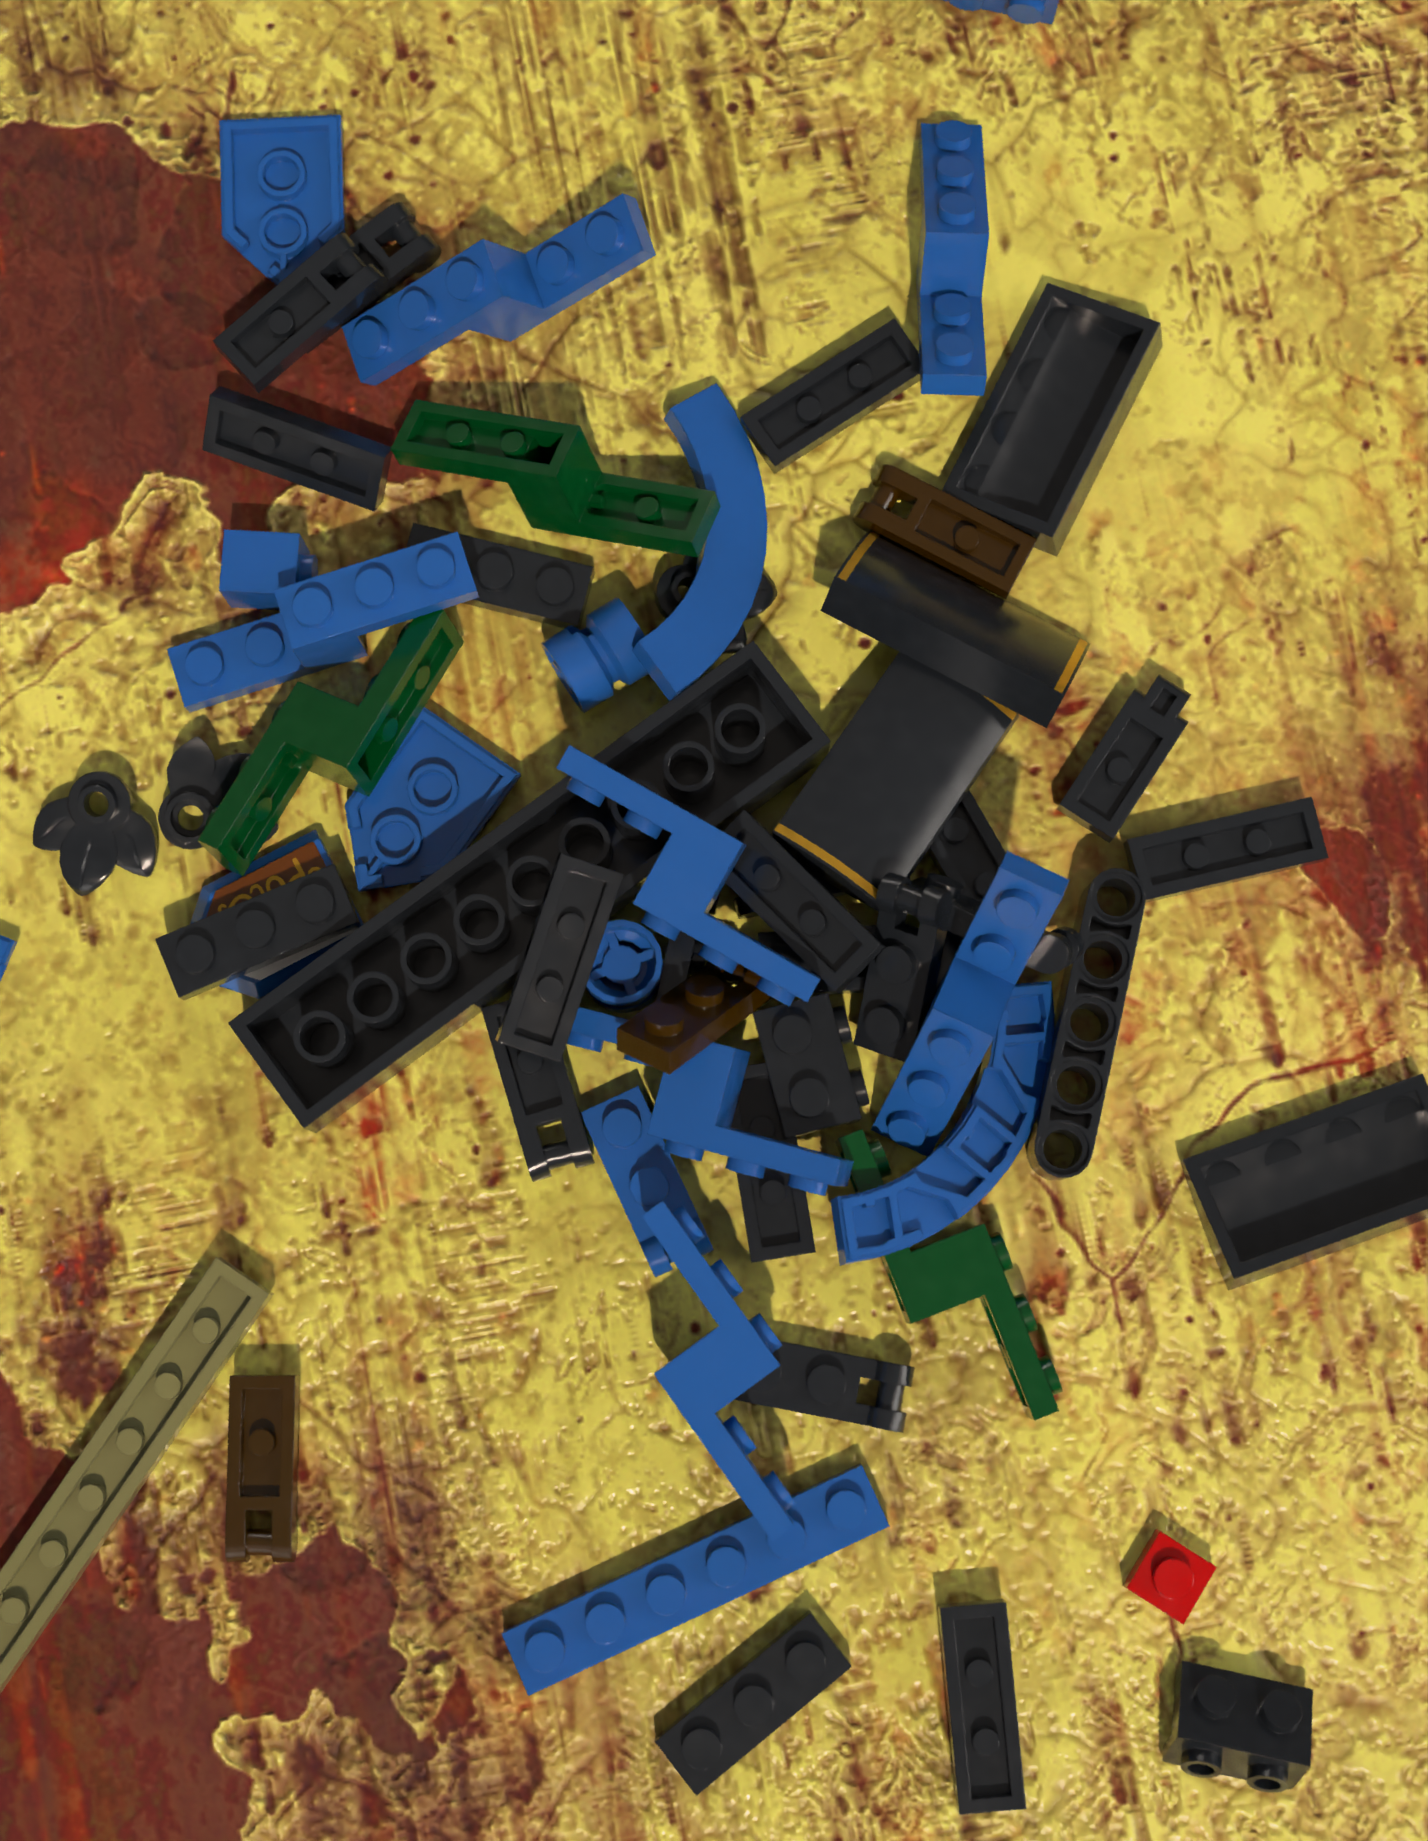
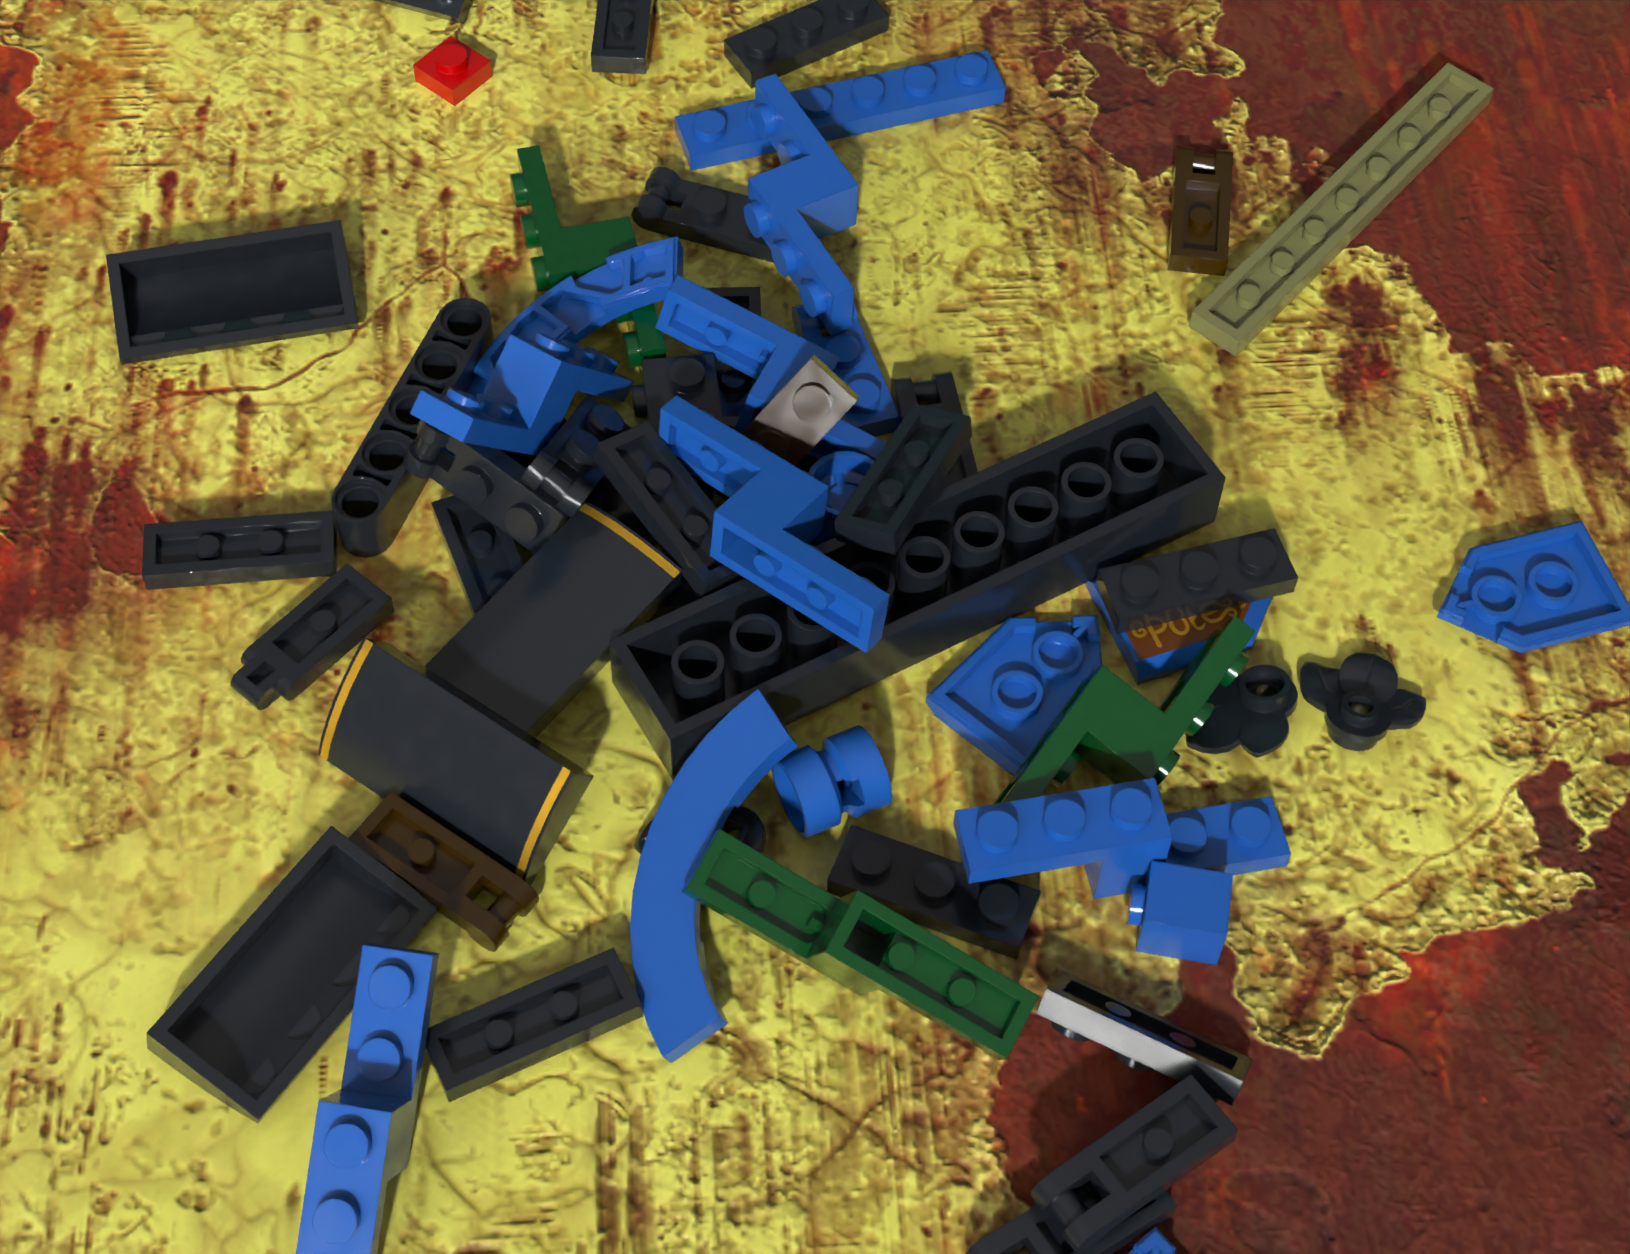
camera: 175 degrees left, 25 degrees down
blue bracket [342,193,656,386] -> none

